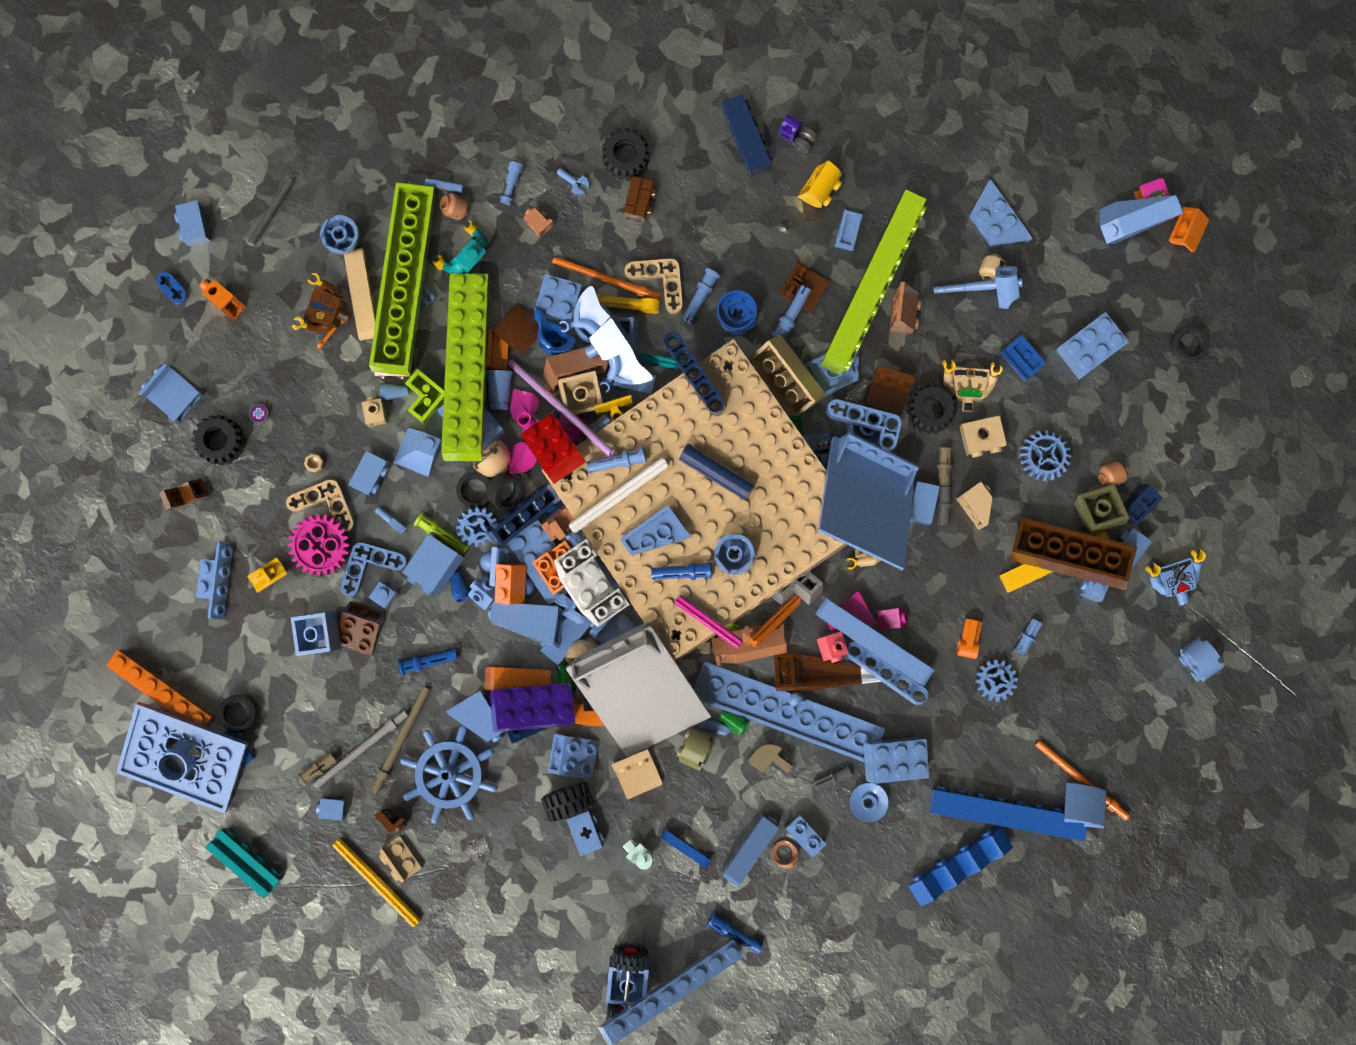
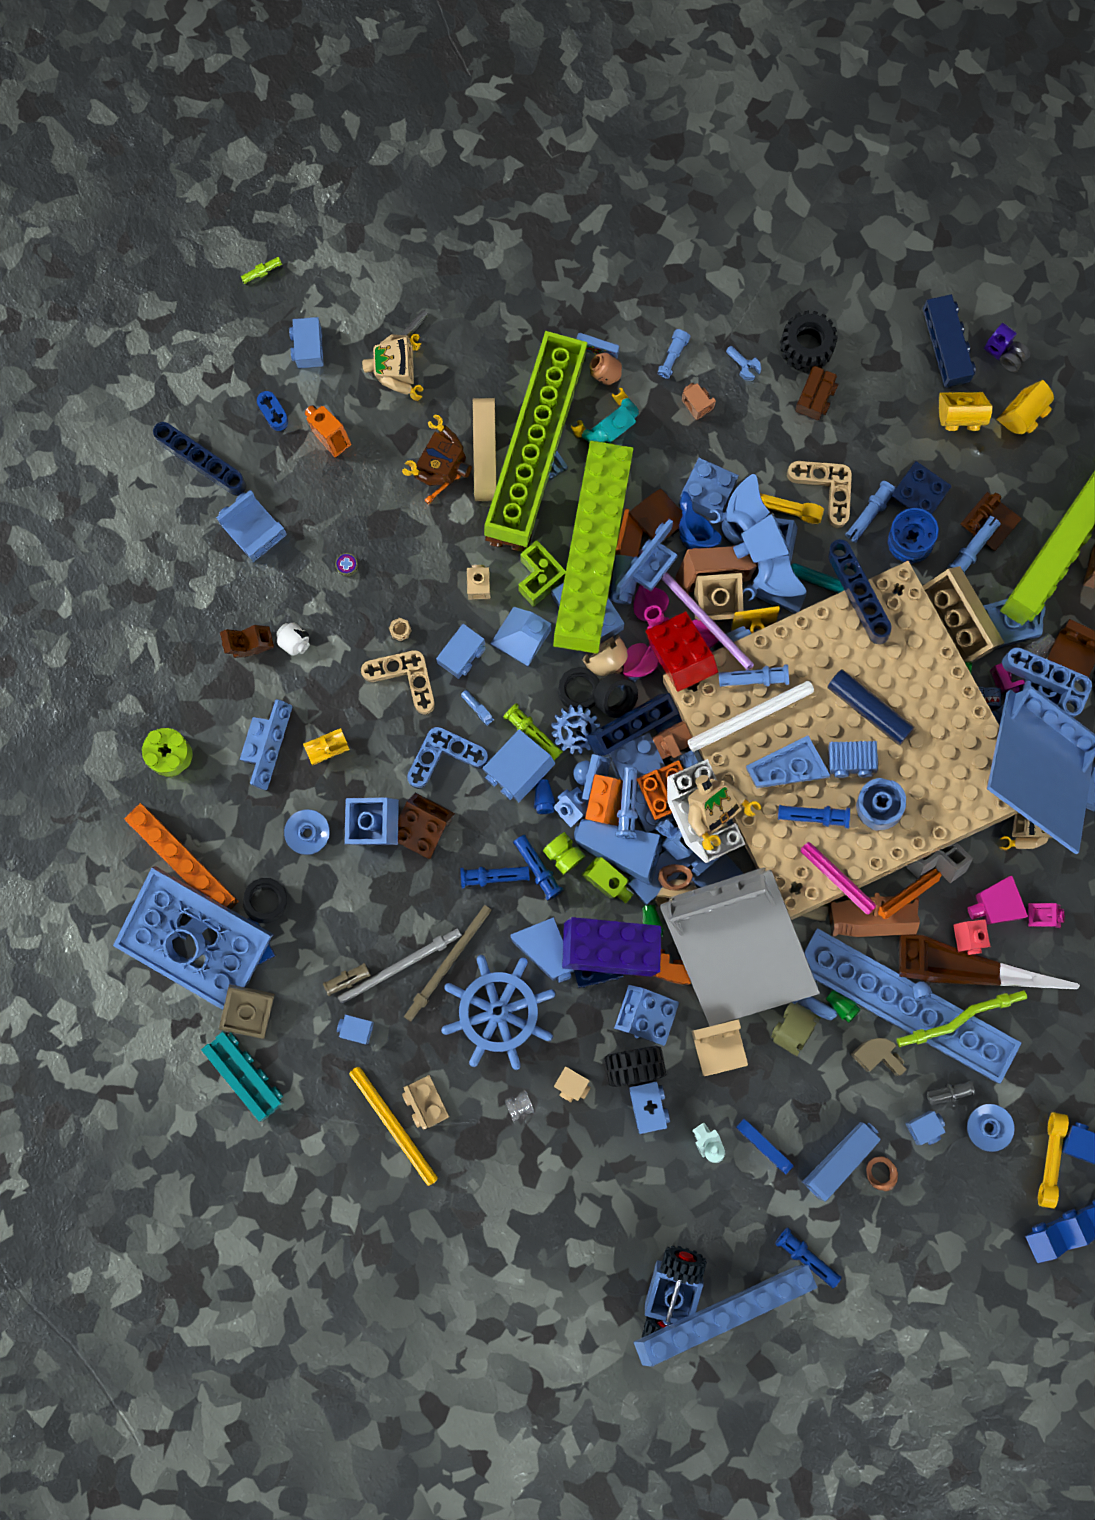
camera: 15 degrees right, 5 degrees down
black tyre [192,415,245,465] -> none
dark pink gear [288,514,351,576] -> none
medium blue cylinder [320,215,359,255] -> none
medium blue brick [369,582,399,609] -> none
reddish brown bracket [374,809,408,833] -> none
medium blue cone [380,382,408,401] -> none
orange wedge [484,667,551,691] -> none
orange bar [552,256,661,300] -> none
medium blue brick [785,814,827,858] -> none
medium blue beam [815,598,935,686] -> none
medium blue tile [835,210,863,251] -> none
medium blue beam [846,641,928,705] -> none
medium blue brick [863,737,929,784] -> none
none -> lime brick [142,728,193,777]
none -> dark blue beam [153,422,246,495]
none -> dark tan tile [219,984,275,1039]
none -> lime bar [241,257,282,284]
none -> white head [276,622,310,655]
none -> medium blue dish [284,809,330,855]
none -> tan torso [362,334,424,401]
none -> blue pin [513,835,564,901]
none -> lime wheel [543,832,585,875]
none -> tan brick [554,1066,591,1102]
none -> lime torso [581,857,634,903]
none -> medium blue bracket [615,519,677,595]
none -> medium blue pin [616,767,638,839]
none -> nougat piece [658,864,693,891]
none -> tan torso [688,775,761,850]
none -> medium blue brick [828,741,878,778]
none -> dark blue hinge [891,461,952,514]
none -> lime bar [896,990,1027,1047]
none -> medium blue brick [905,1111,946,1145]
none -> yellow brick [939,392,993,431]
none -> dark pink bracket [990,663,1025,694]
none -> yellow piece [1038,1112,1069,1209]

